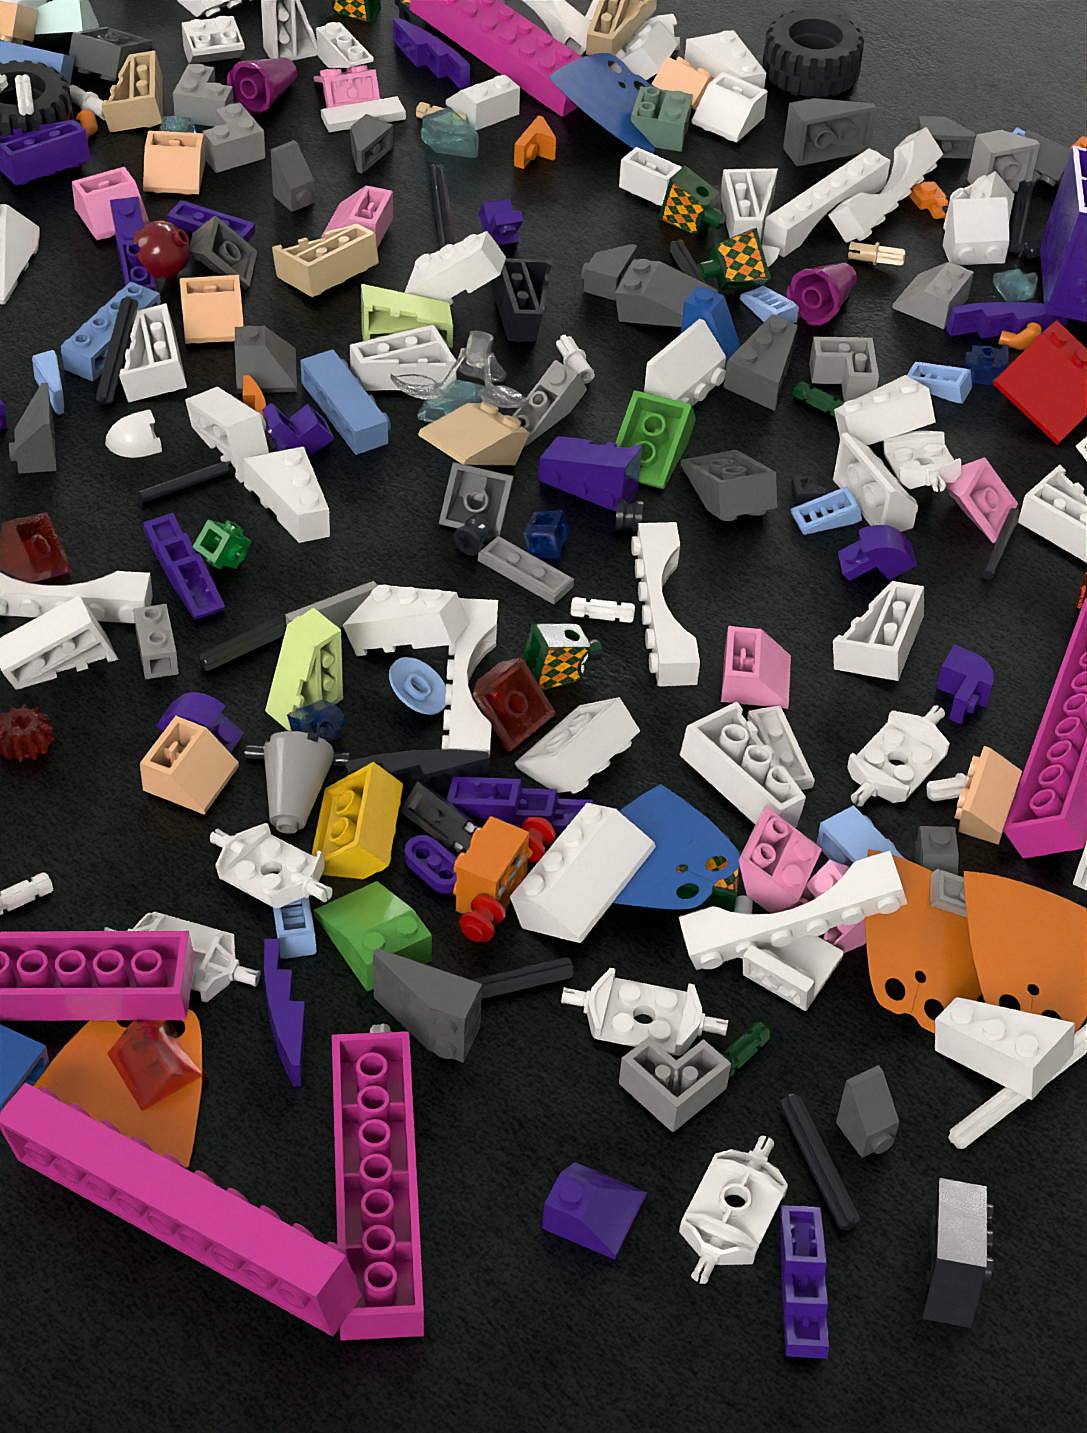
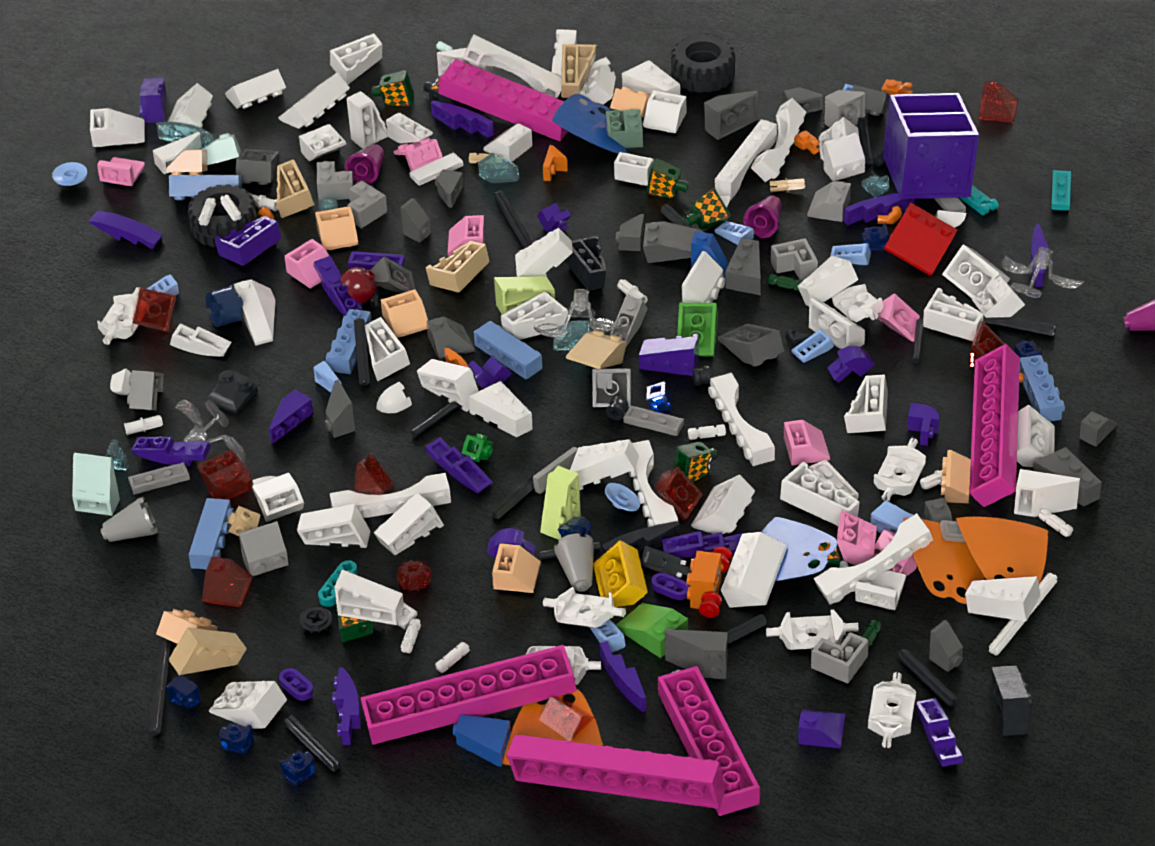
camera: 10 degrees left, 5 degrees down
light grey brick [133,604,178,679] -> none
white wedge [720,168,778,242] -> none

